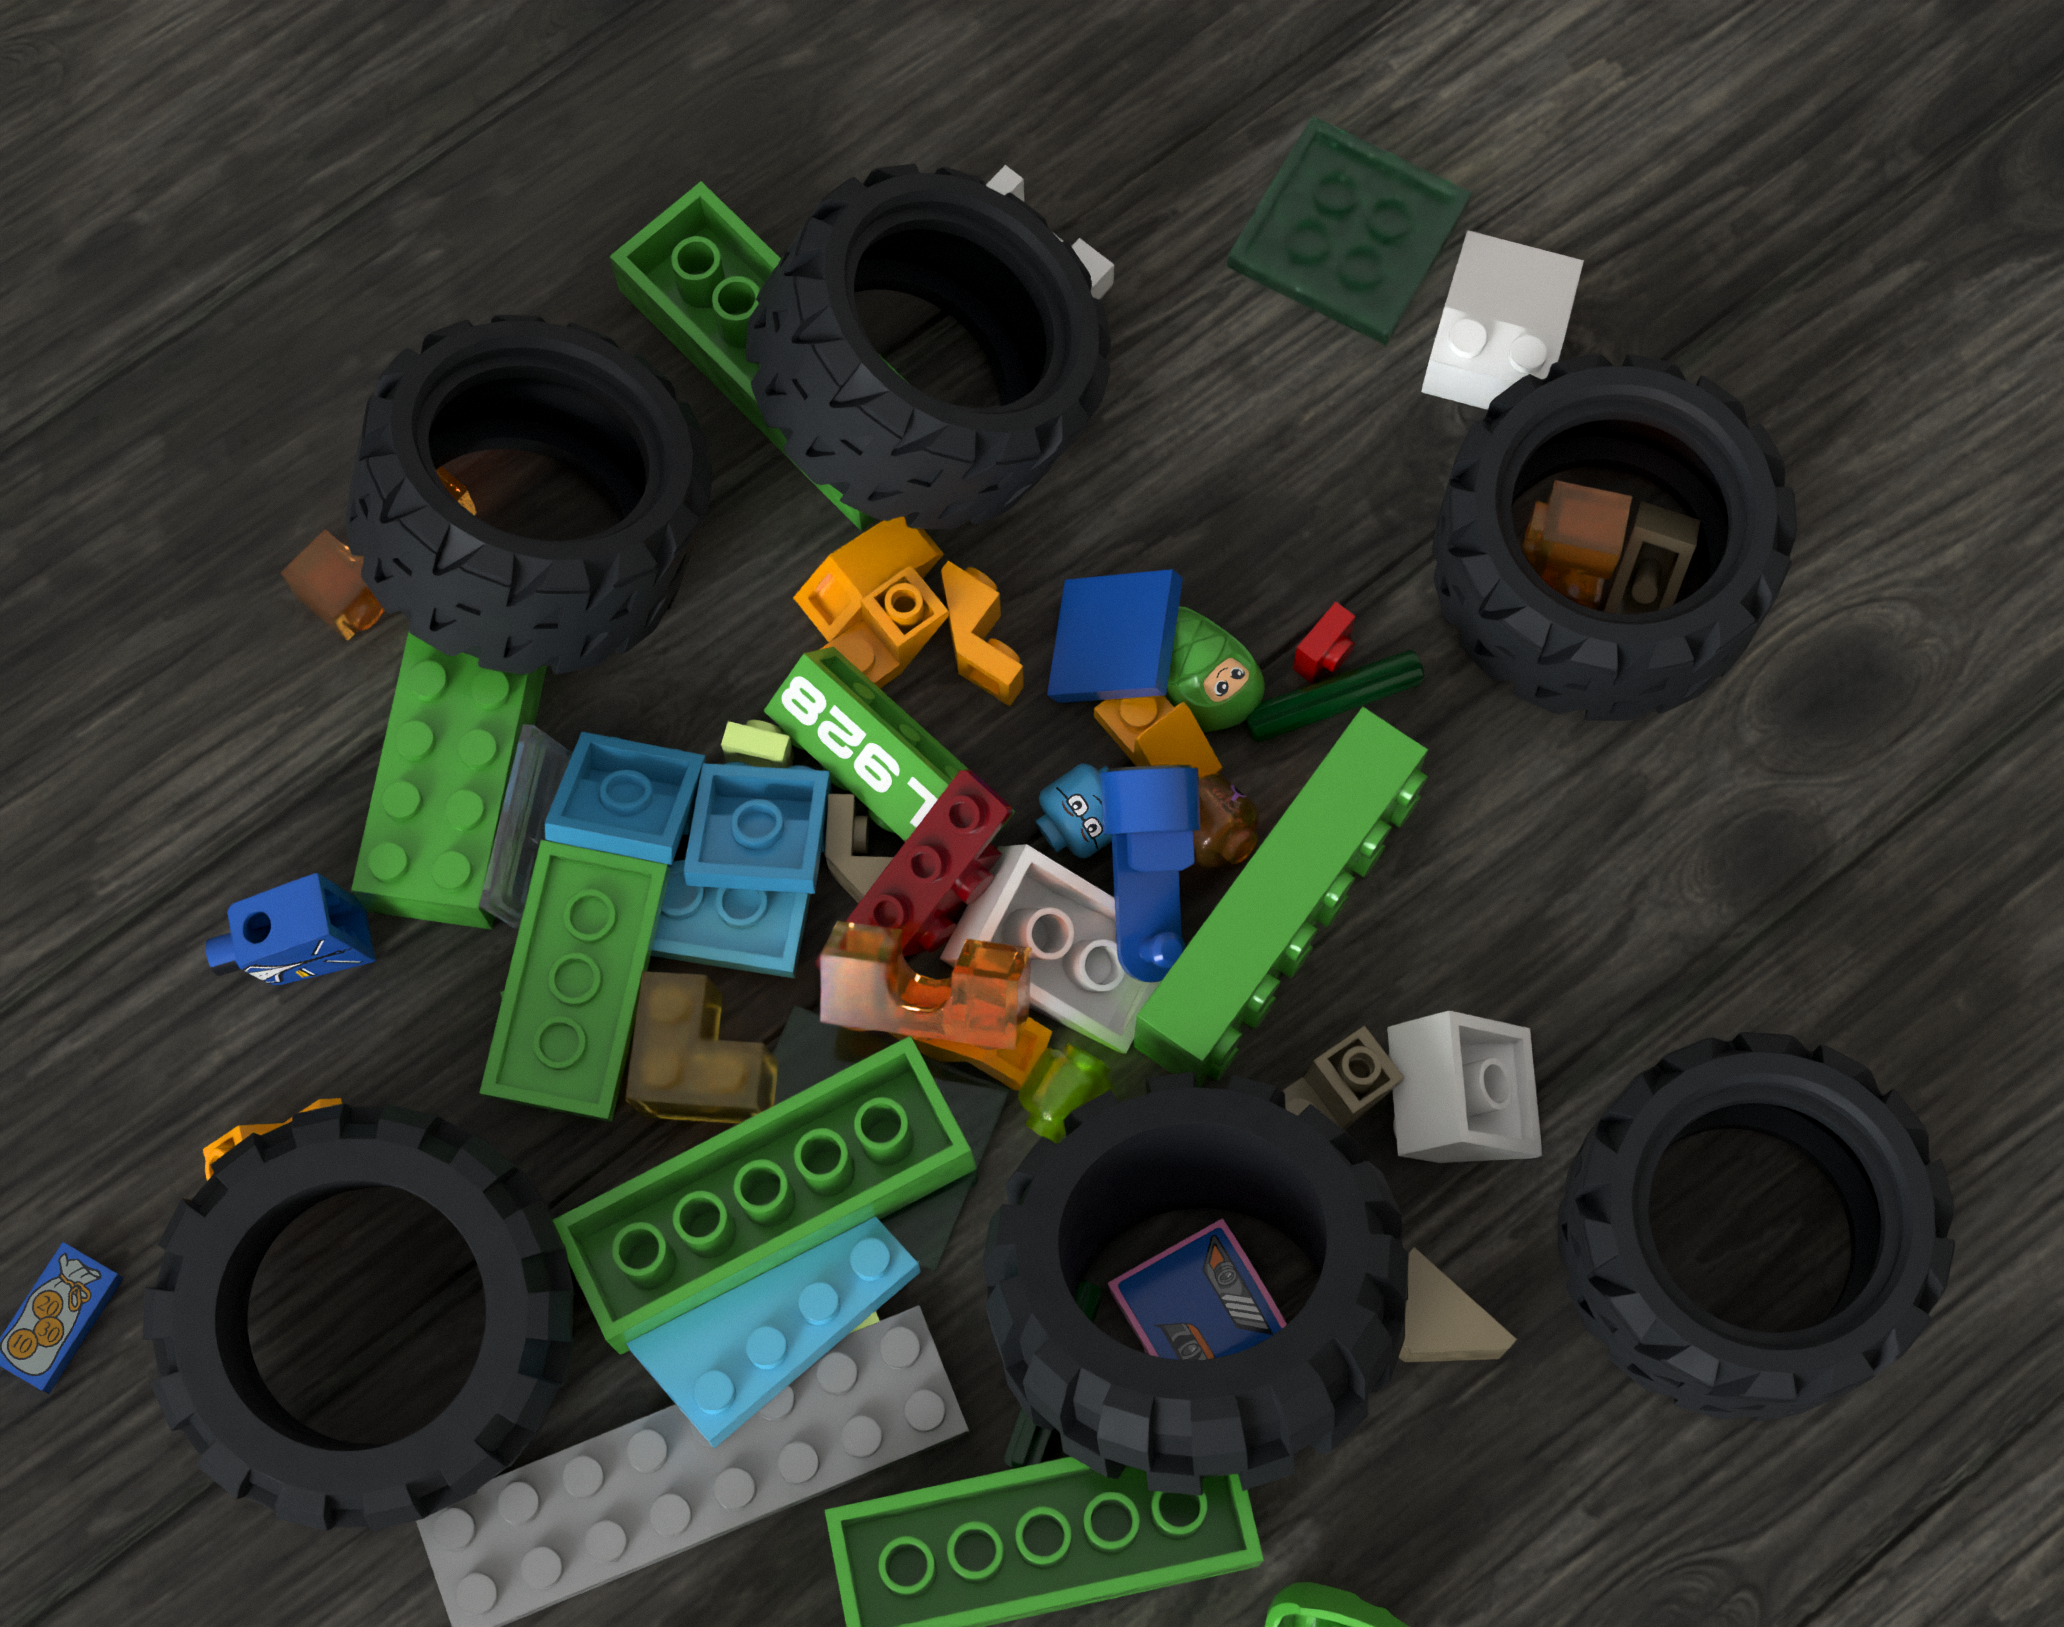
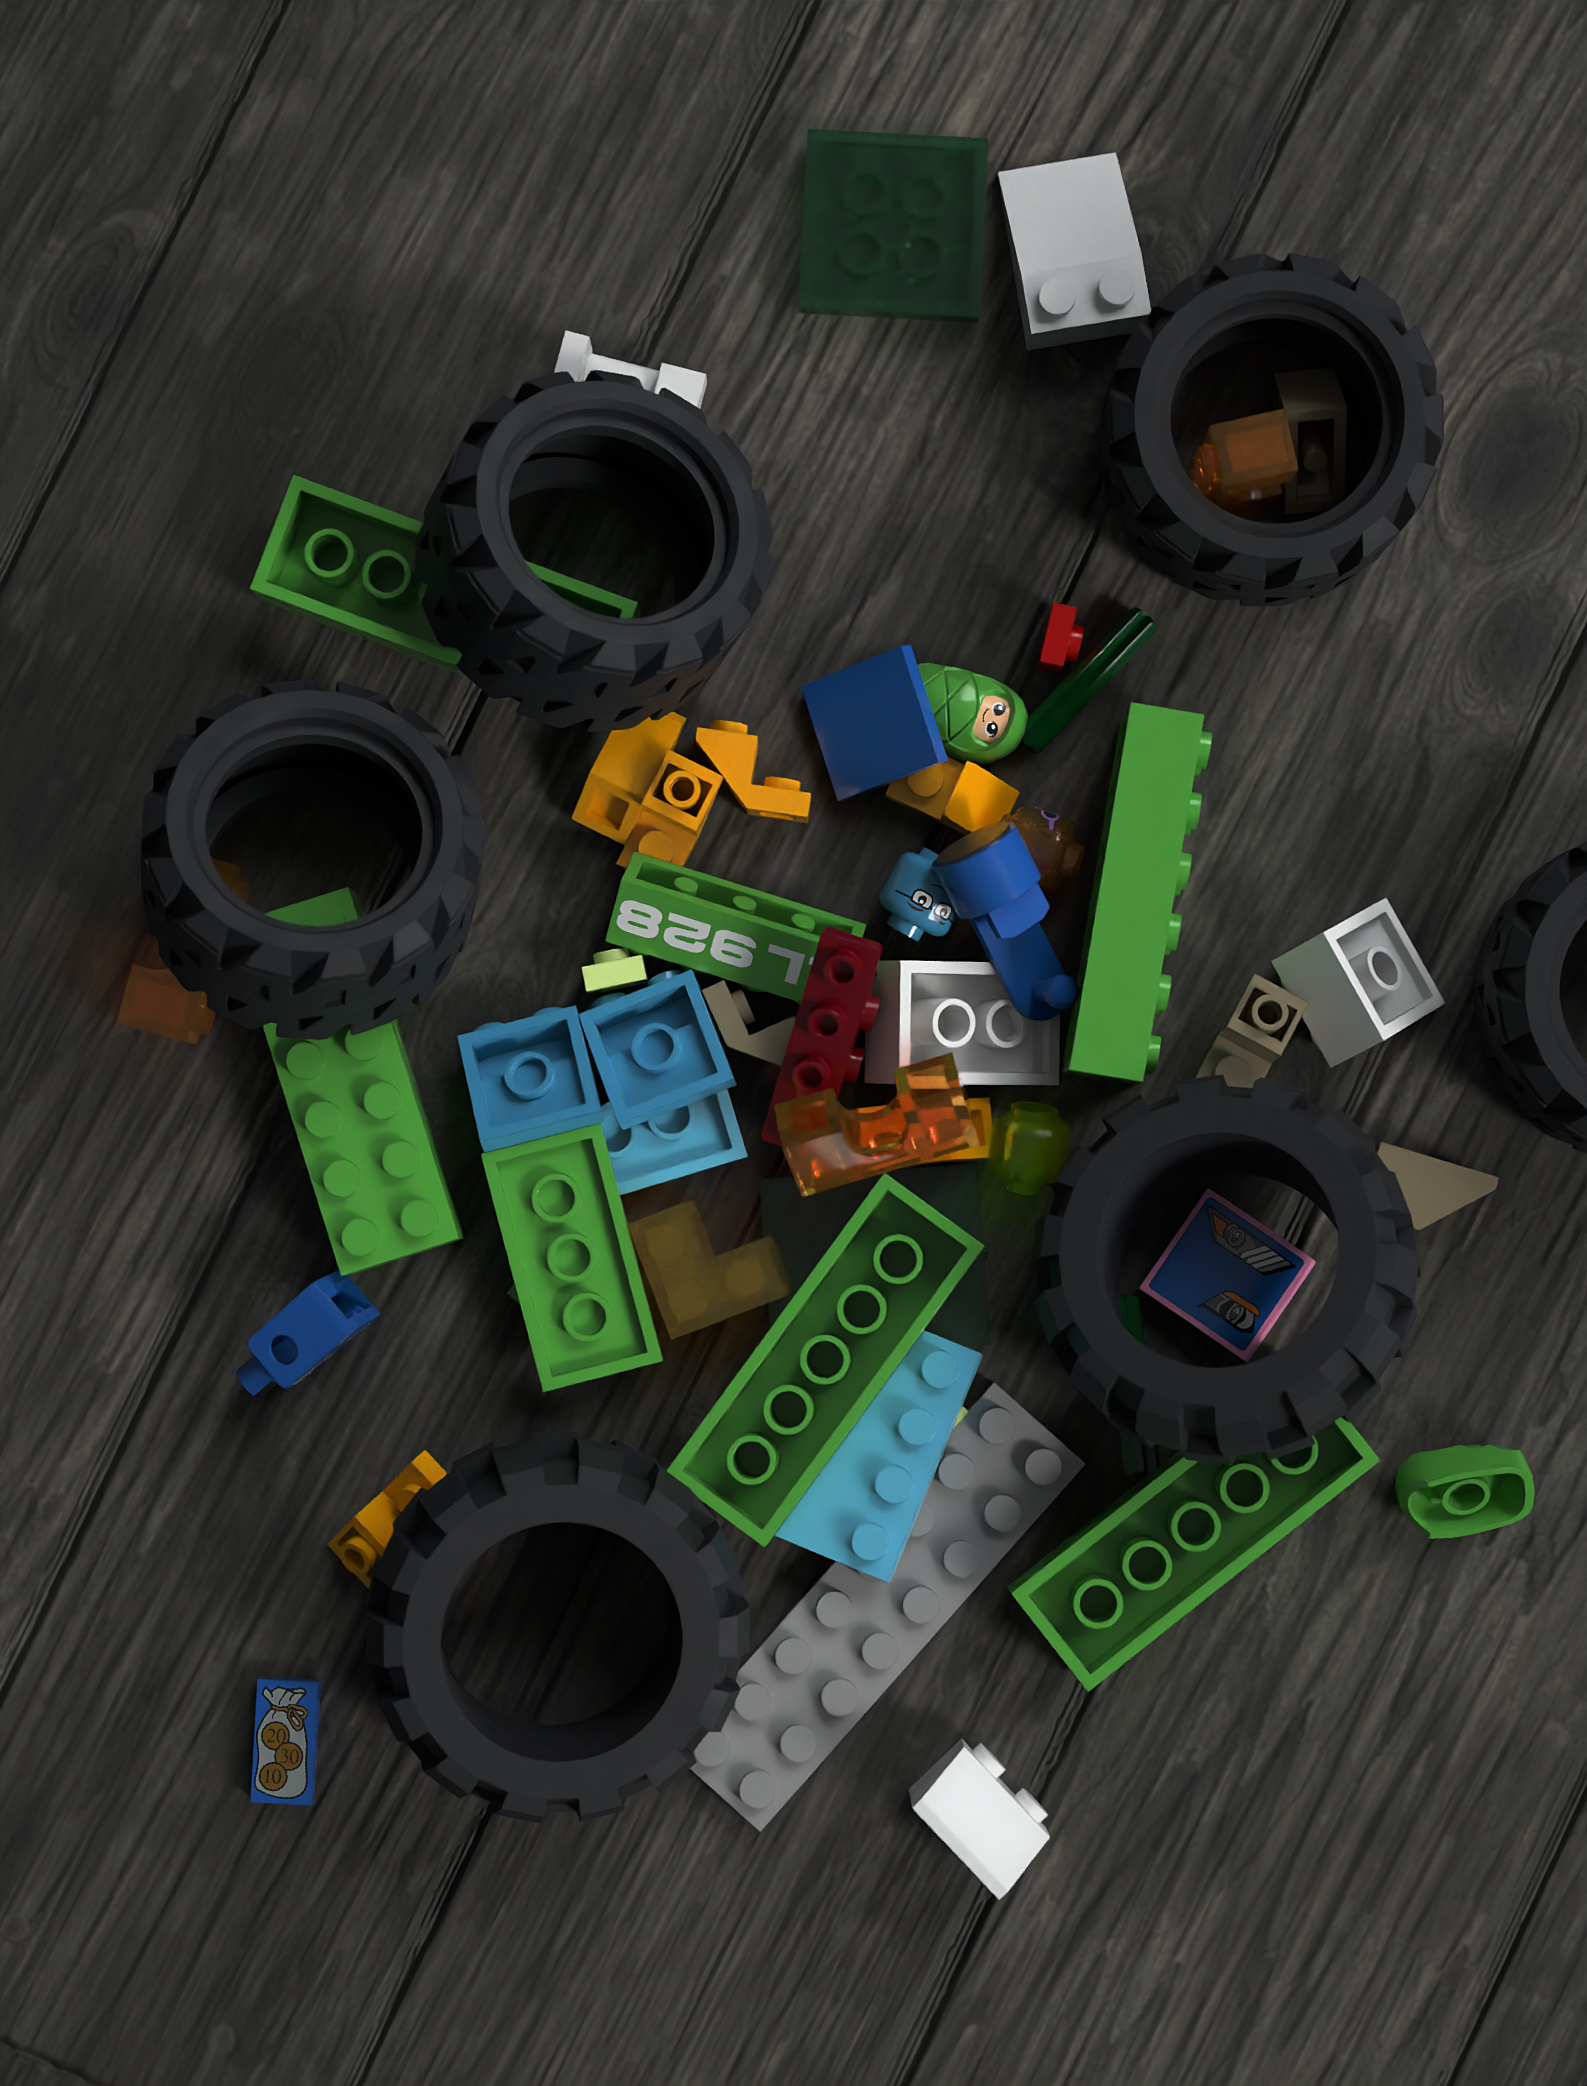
camera: 25 degrees left, 15 degrees up
clear piece [479,725,573,930] -> none

